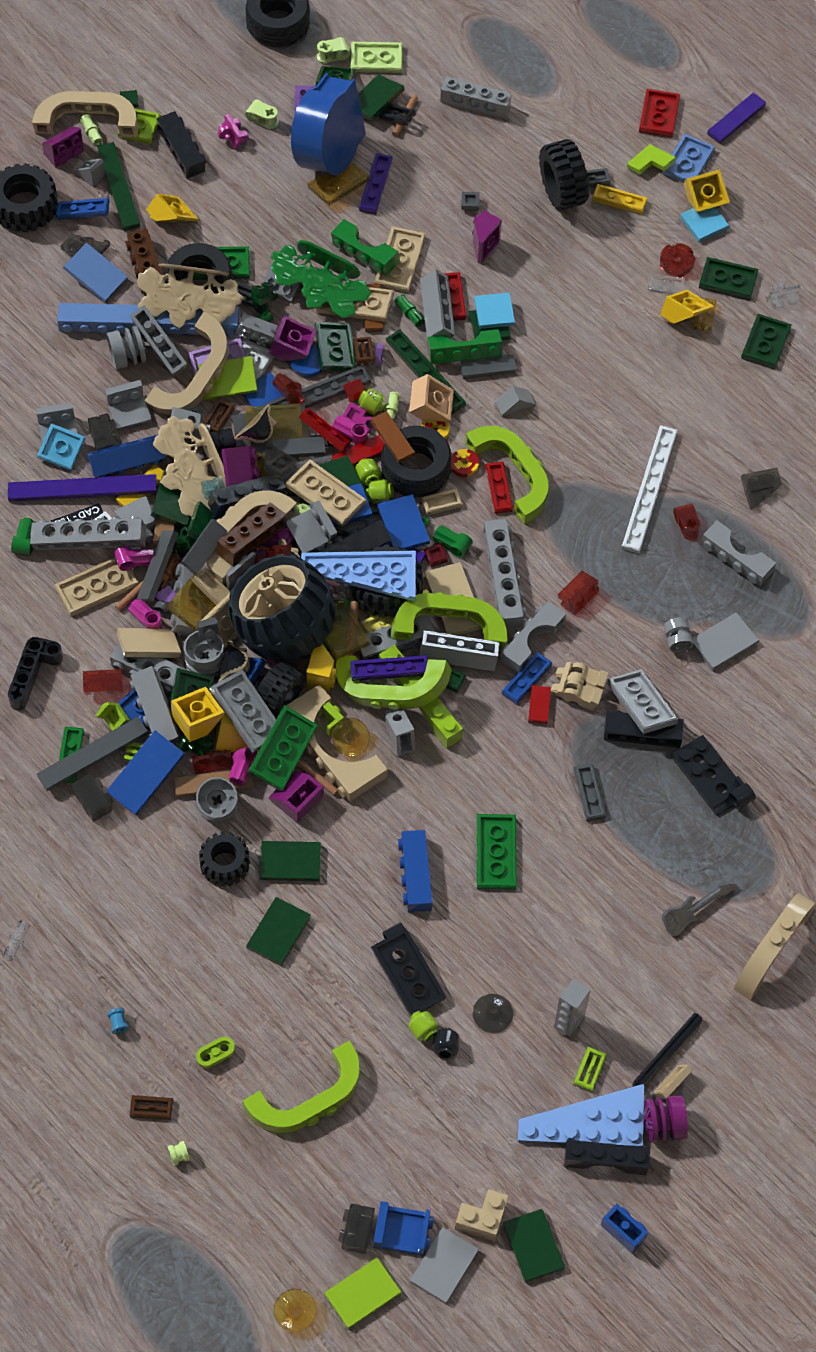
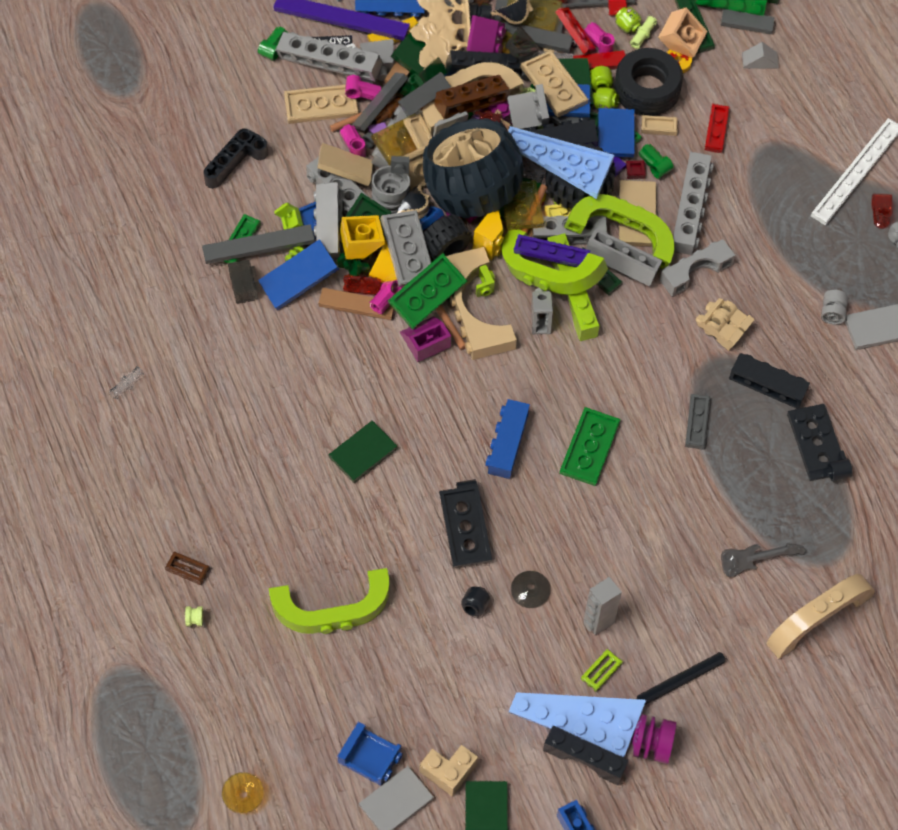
camera: 20 degrees right, 0 degrees up
clear red hinge [83,669,123,693] -> none
dark azure bush [107,1008,129,1034] -> none
light grey wheel [196,777,238,823] -> none
lime plate [196,1037,235,1069] -> none
black tyre [199,832,250,887] -> none
clear light blue wheel [201,477,225,500] -> none
dark green tile [260,841,321,881] -> none
lime tile [324,1257,401,1329] -> none
clear yellow dish [332,718,370,757] -> none
clear smoke brick [338,1203,375,1254] -> none
dark pink plate [343,402,373,431] -> none
dark orange tile [371,411,415,463] -> none
lime head [408,1011,439,1042] -> none
red piece [451,449,479,478] -> none
lime arch [465,426,548,524] -> none
blue tile [502,652,552,705] -> none
red tile [528,685,551,724] -> none
clear red hinge [558,570,599,615] -> none
light grey tile [607,669,678,734] -> none
tan tile [653,1065,693,1099] -> none

